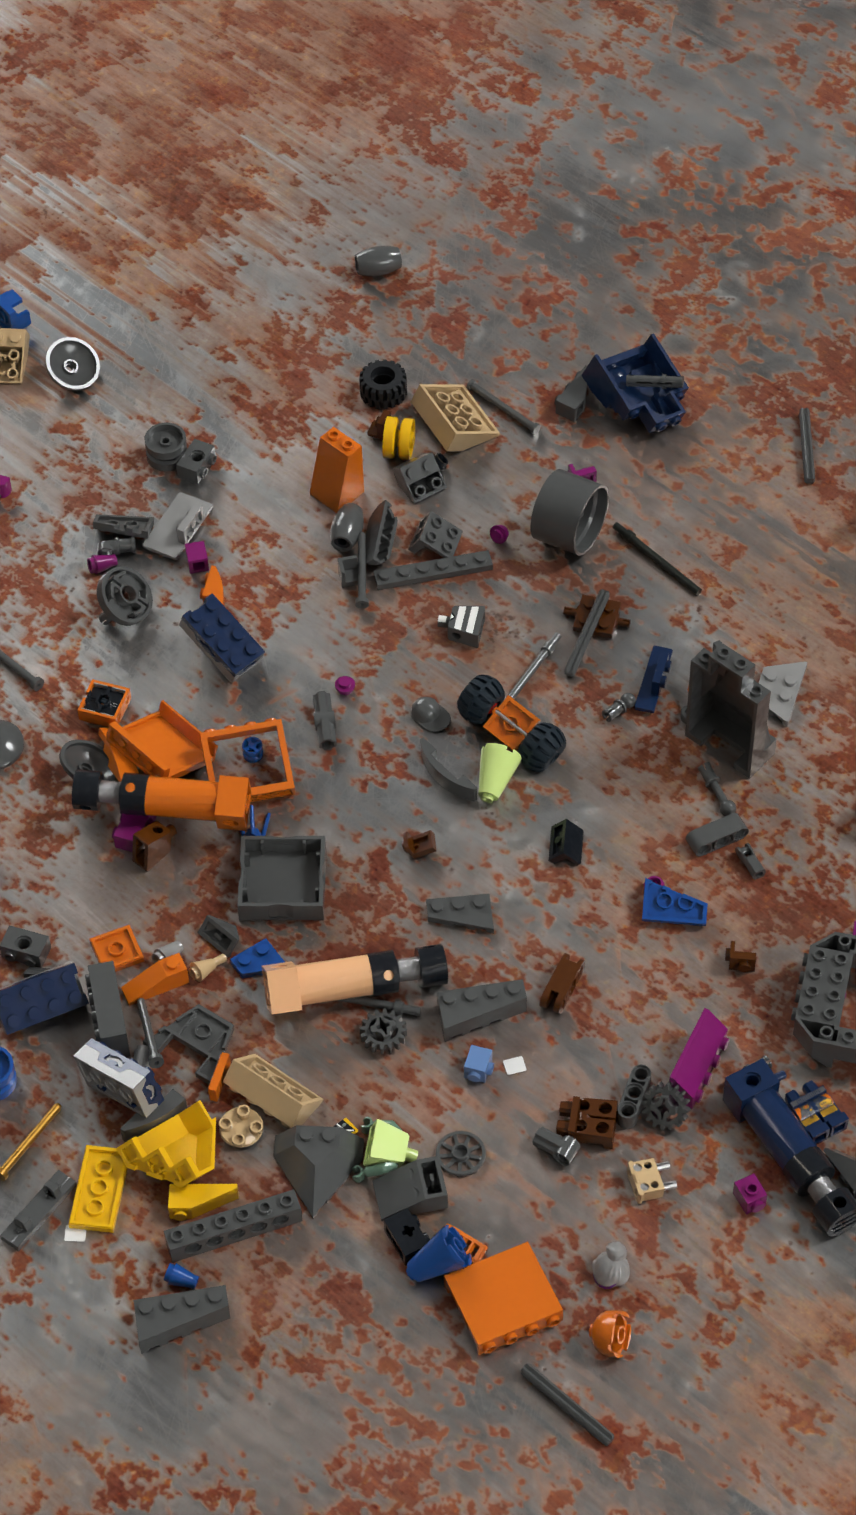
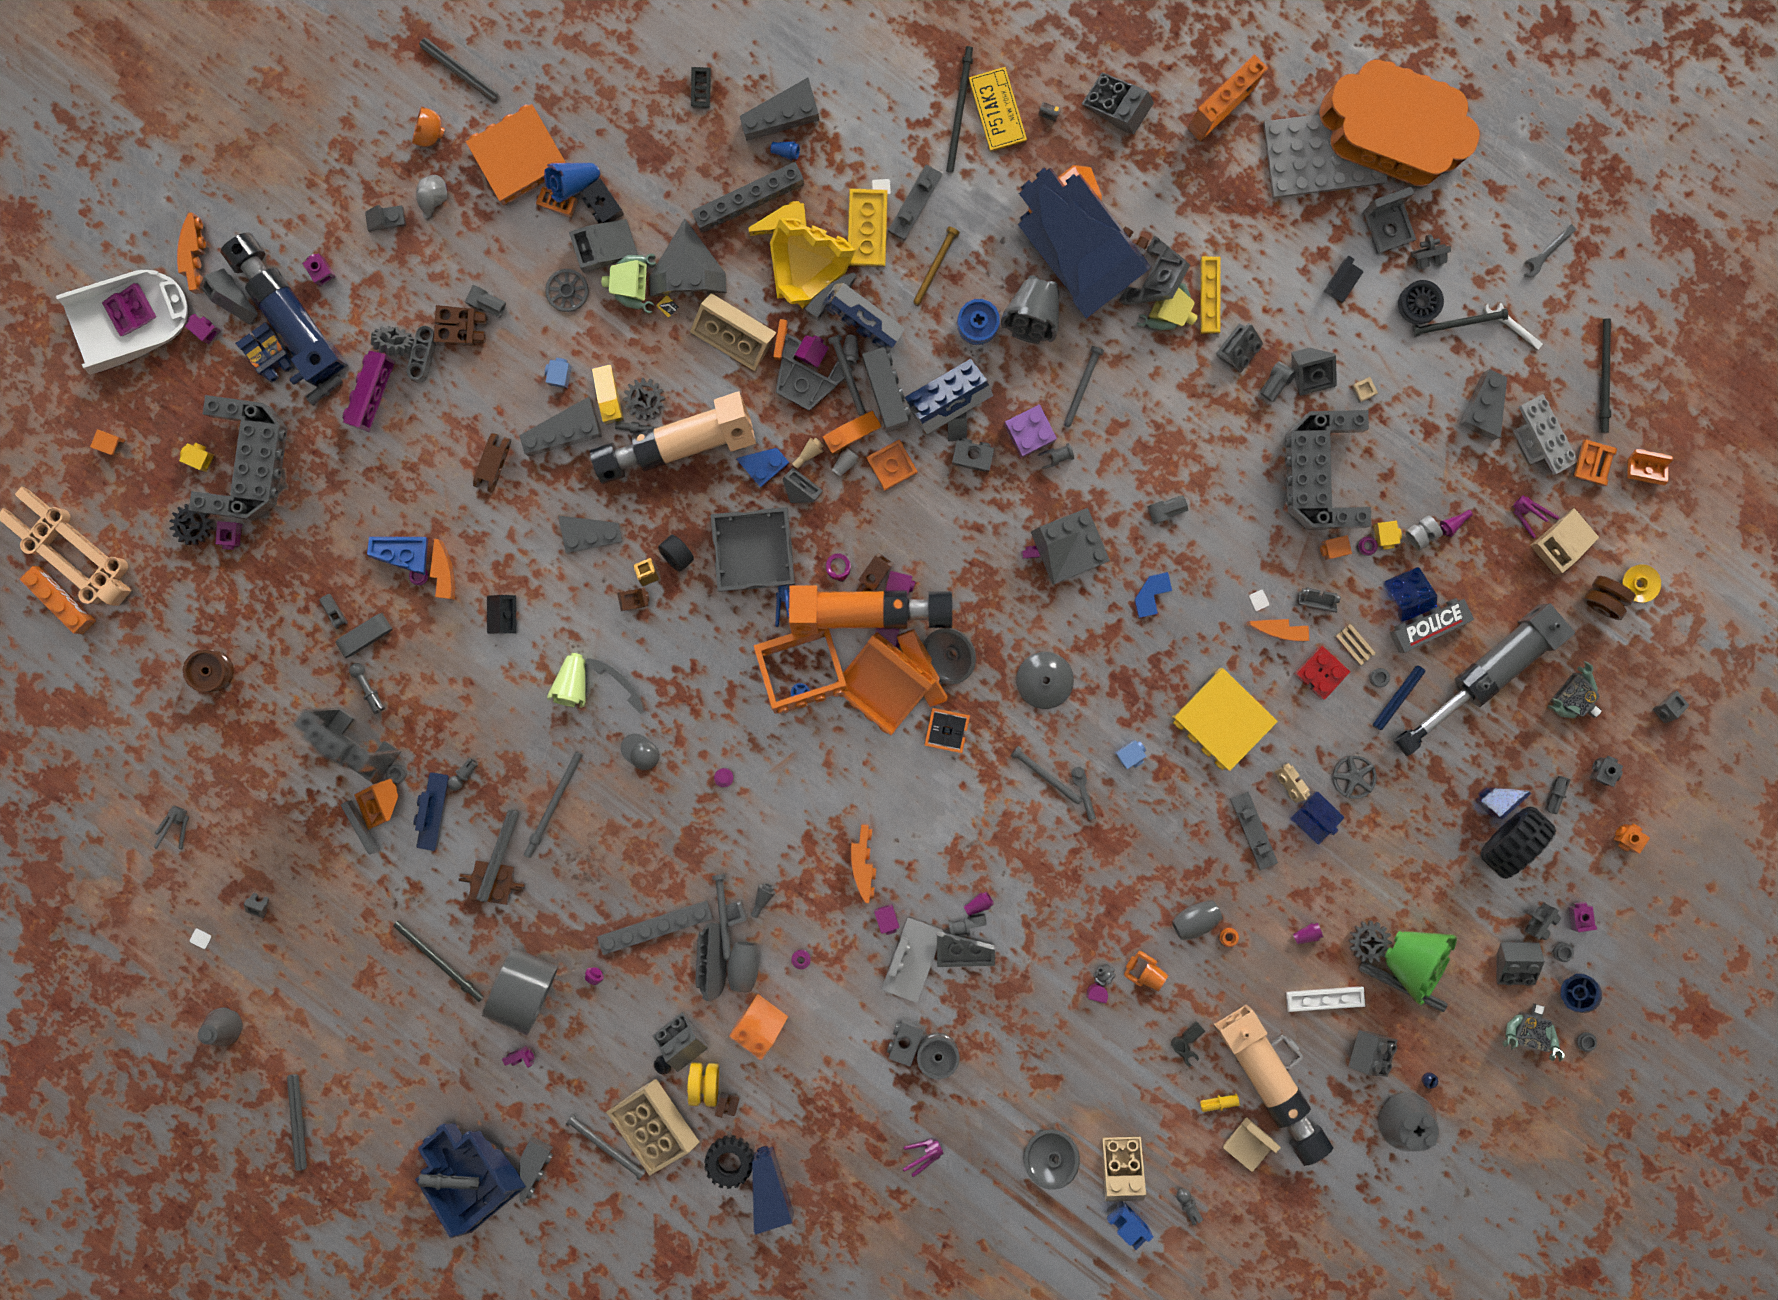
camera: 170 degrees right, 35 degrees up
dark grey piece [97,566,153,626] -> none
dark blue piece [179,593,265,684] -> none
tan dish [219,1104,264,1148] -> none
dark grey piece [313,691,337,750] -> none
dark grey bracket [408,511,463,558] -> none
dark grey torso [438,606,485,648] -> none
black plate [457,674,566,772] -> none
white sticker [503,1056,527,1075] -> none
tan piece [626,1158,677,1204] -> none
reddish brown bracket [725,941,756,972] -> none
light grey wing [759,662,808,727] -> none
none -> dark grey tile [244,893,269,918]
none -> dark grey slope [365,205,406,231]
none -> orange slope [430,539,455,600]
none -> yellow slope [592,365,625,425]
none -> pearl gold slope [633,558,659,586]
none -> black tyre [658,535,694,572]
none -> pearl dark grey slope [691,67,711,107]
none -> dark grey cone [751,883,776,918]
none -> dark blue slope [752,1146,794,1235]
none -> magenta plate [791,950,811,969]
none -> magenta brick [795,335,829,368]
none -> magenta piece [826,553,851,582]
none -> magenta plant [903,1139,944,1177]

